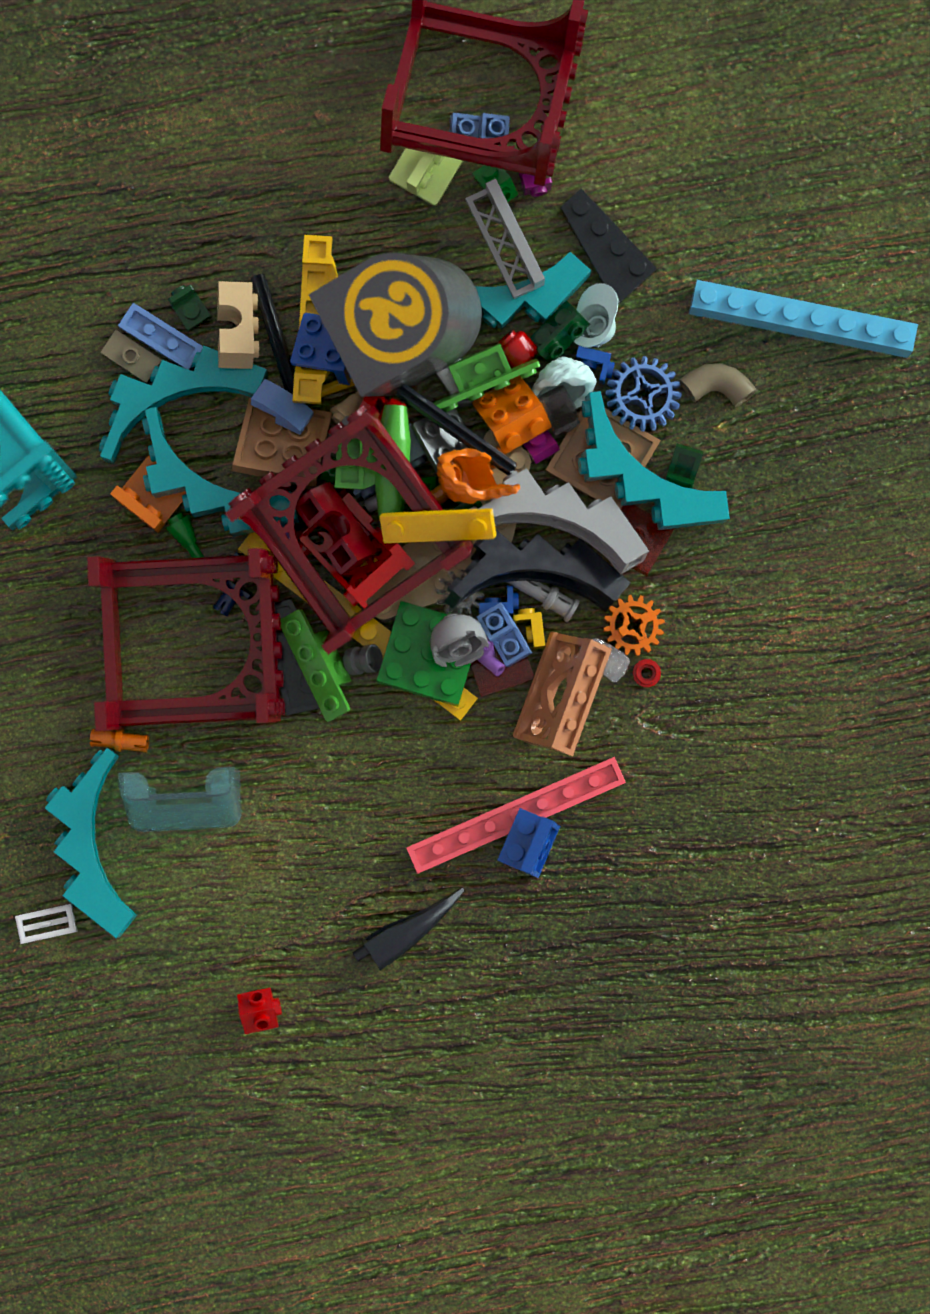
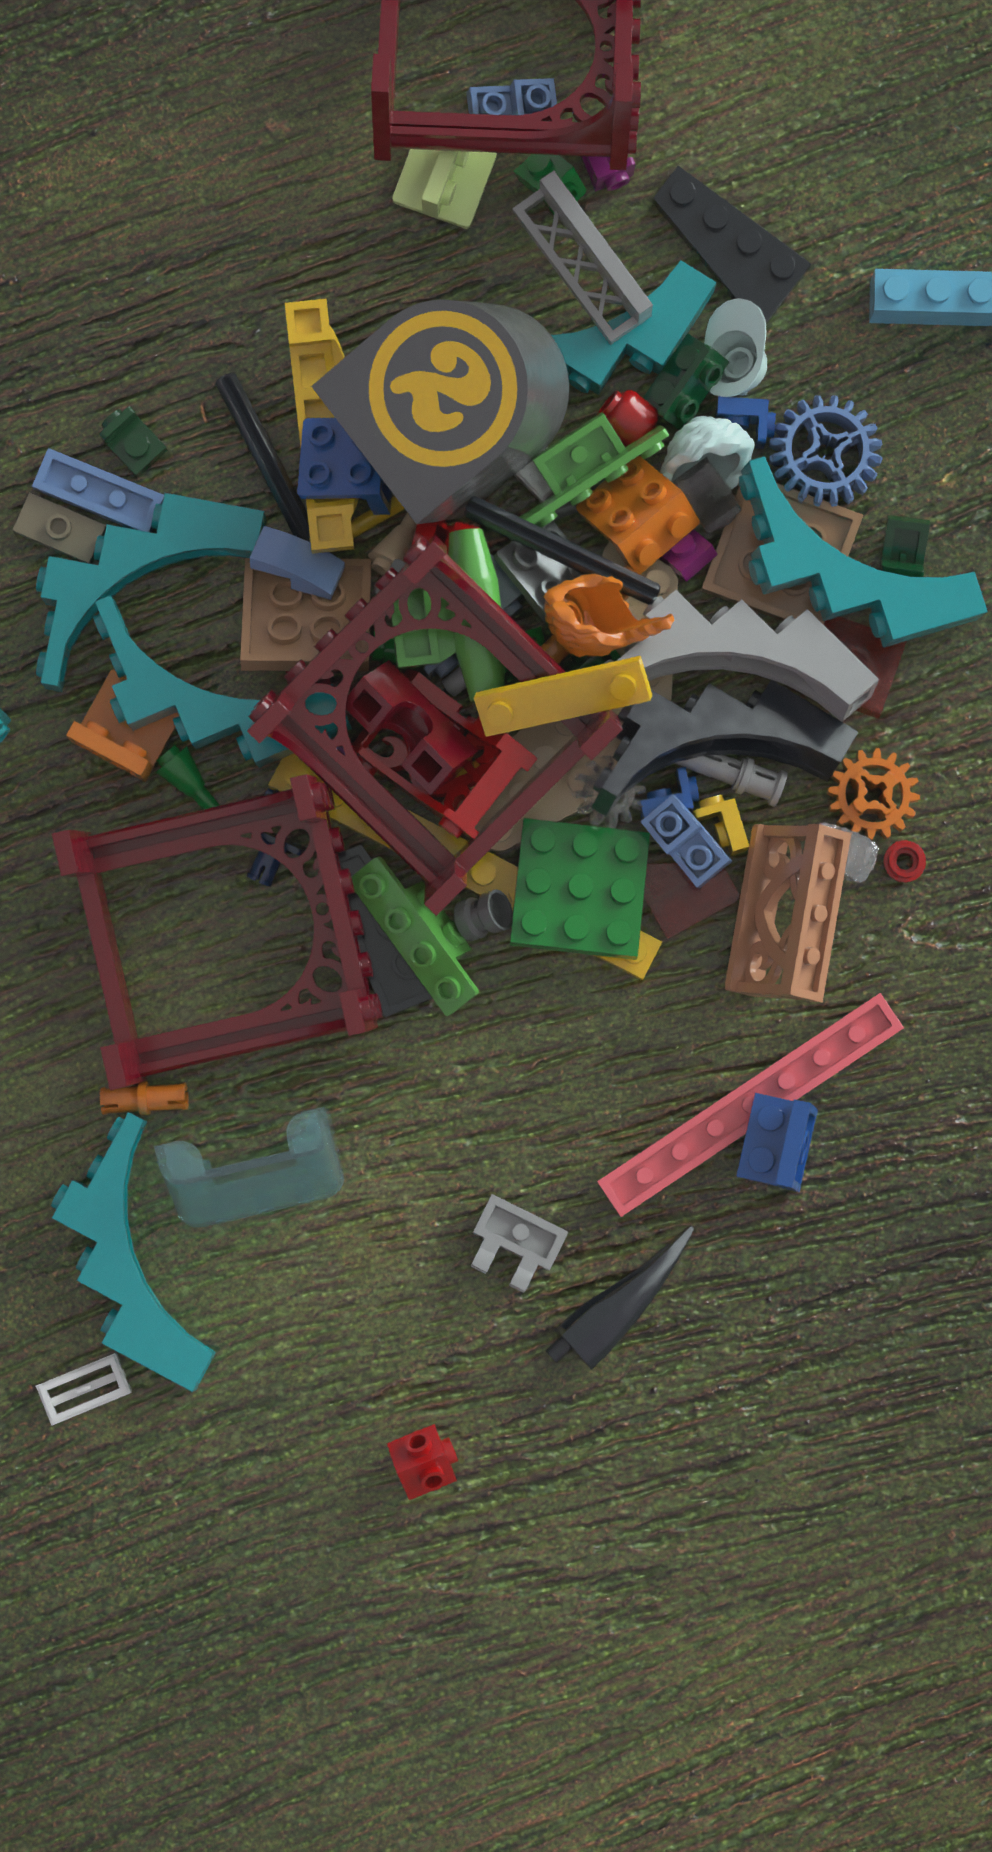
camera: 10 degrees left, 0 degrees up
tan arch [217,281,259,369] -> none
light grey cylinder [430,614,489,667] -> none
medium lavender arm [477,636,506,676] -> none
dark tan cylinder [678,363,757,407] -> none
none -> light grey plate [471,1194,568,1293]

